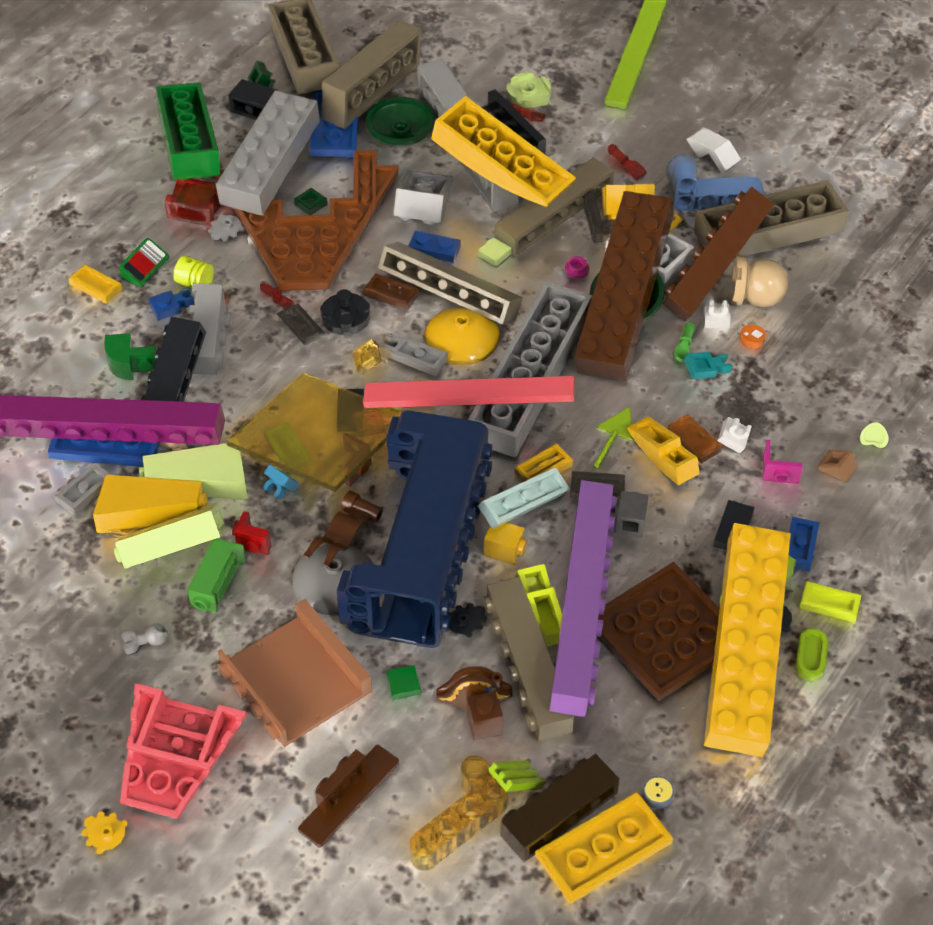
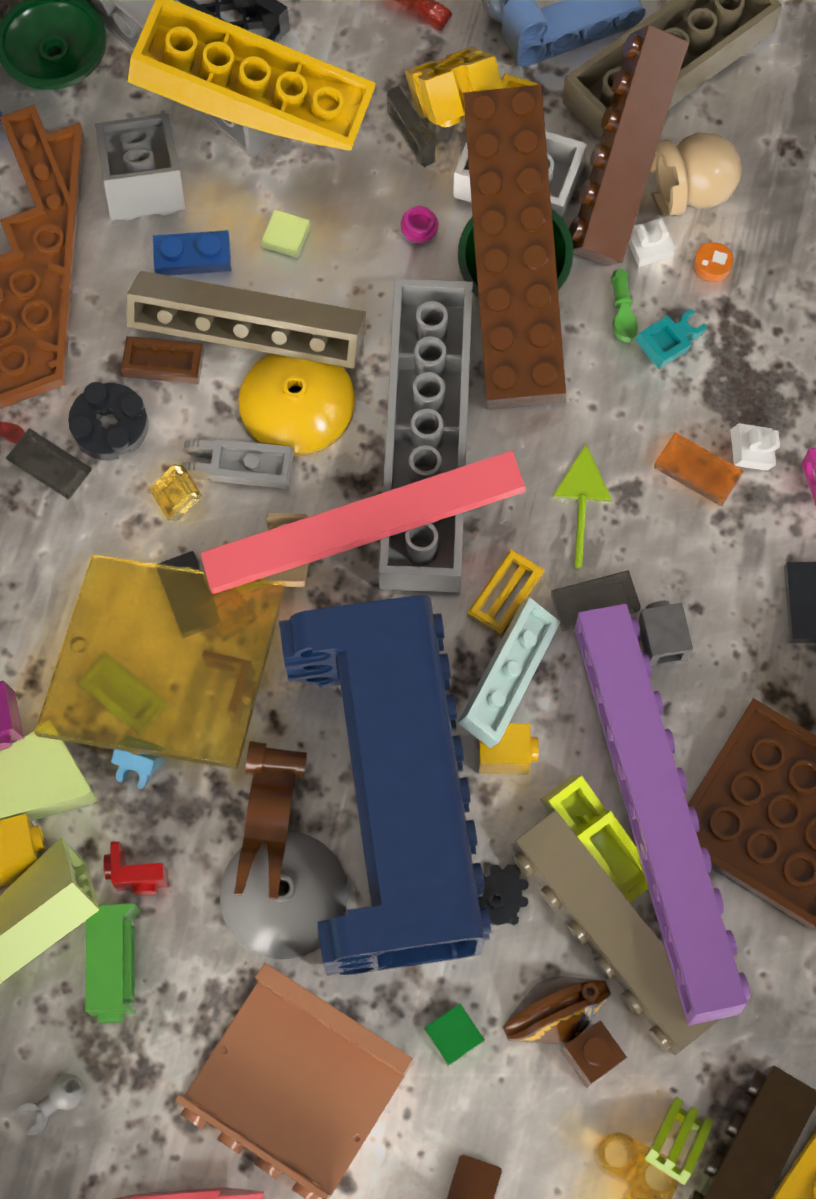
camera: 20 degrees left, 20 degrees up
dark tan brick [494,157,614,257] -> none
yellow slope [627,416,699,485] -> none

